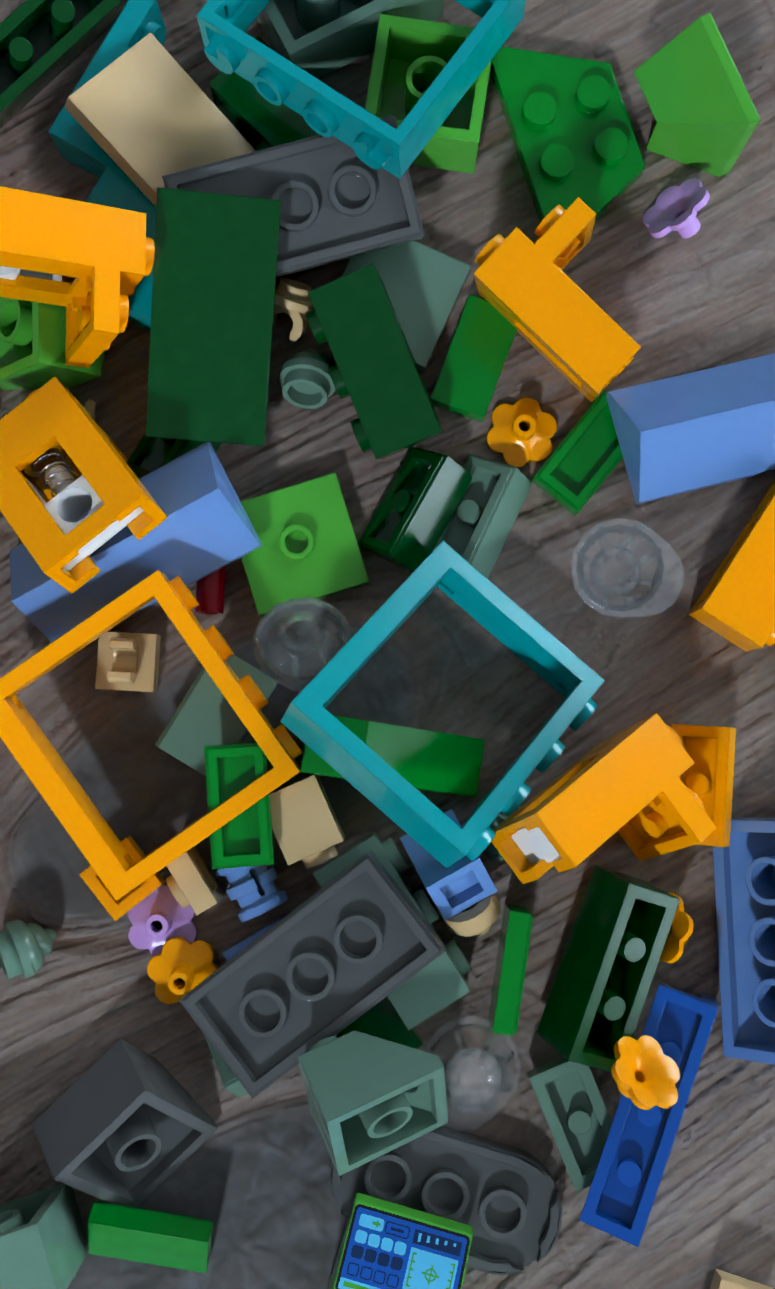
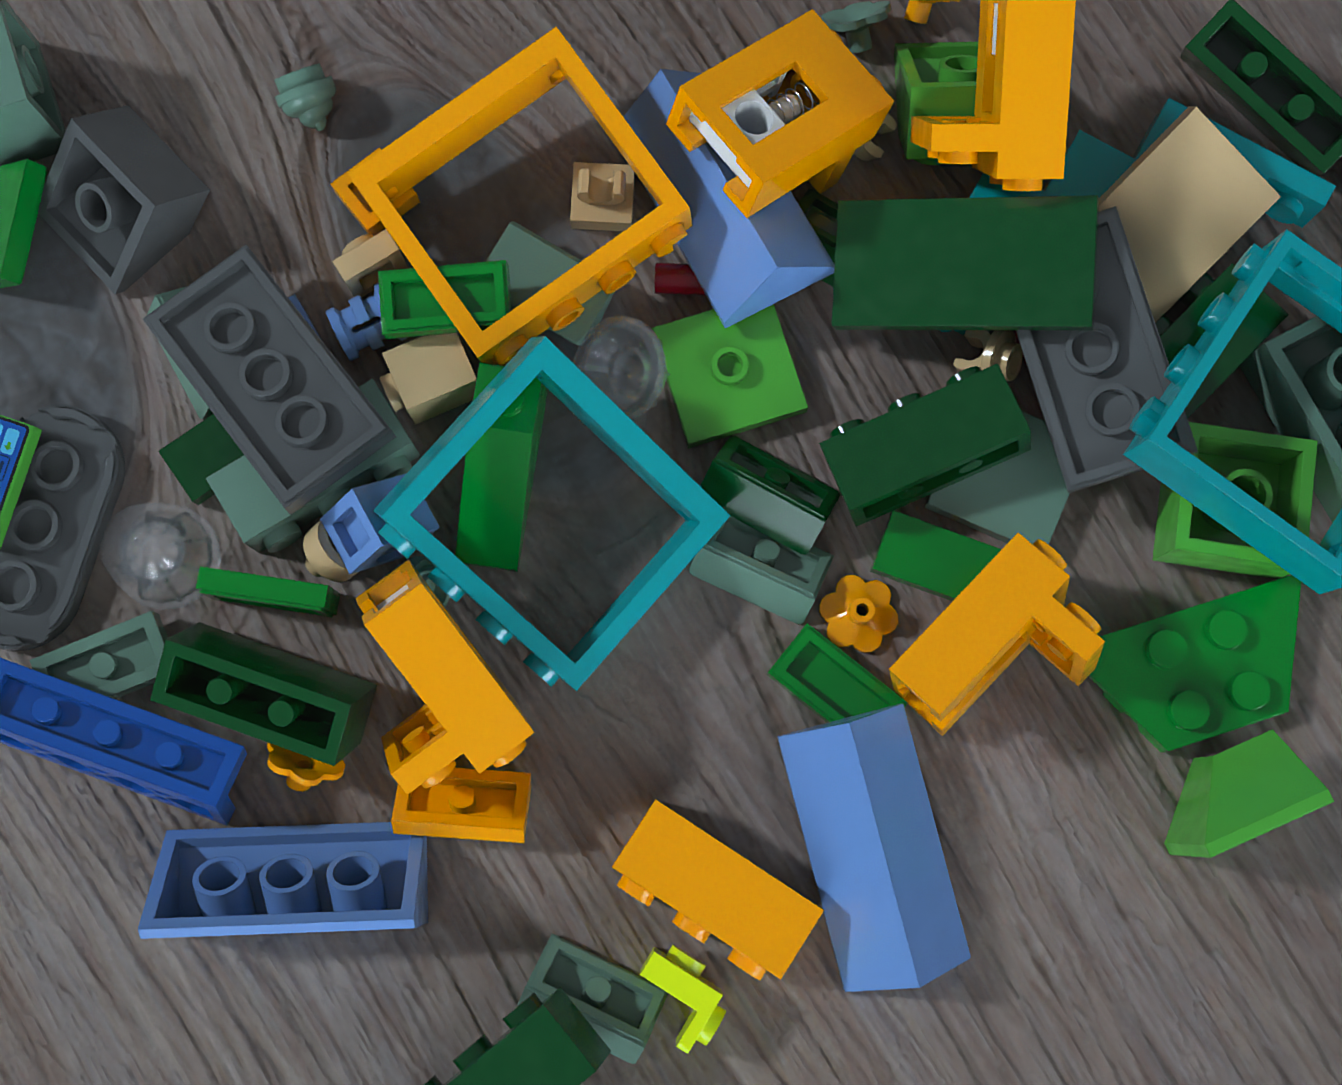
camera: 85 degrees right, 5 degrees down
lavender plant [127,884,197,956] -> none
light orange plant [147,936,219,1004] -> none
sand green plate [279,348,335,409] -> none
sand green slope [297,1030,448,1176] -> none
clear piece [570,518,684,618] -> none
light orange plant [611,1035,680,1110] -> none
lavender plant [643,177,710,239] -> none

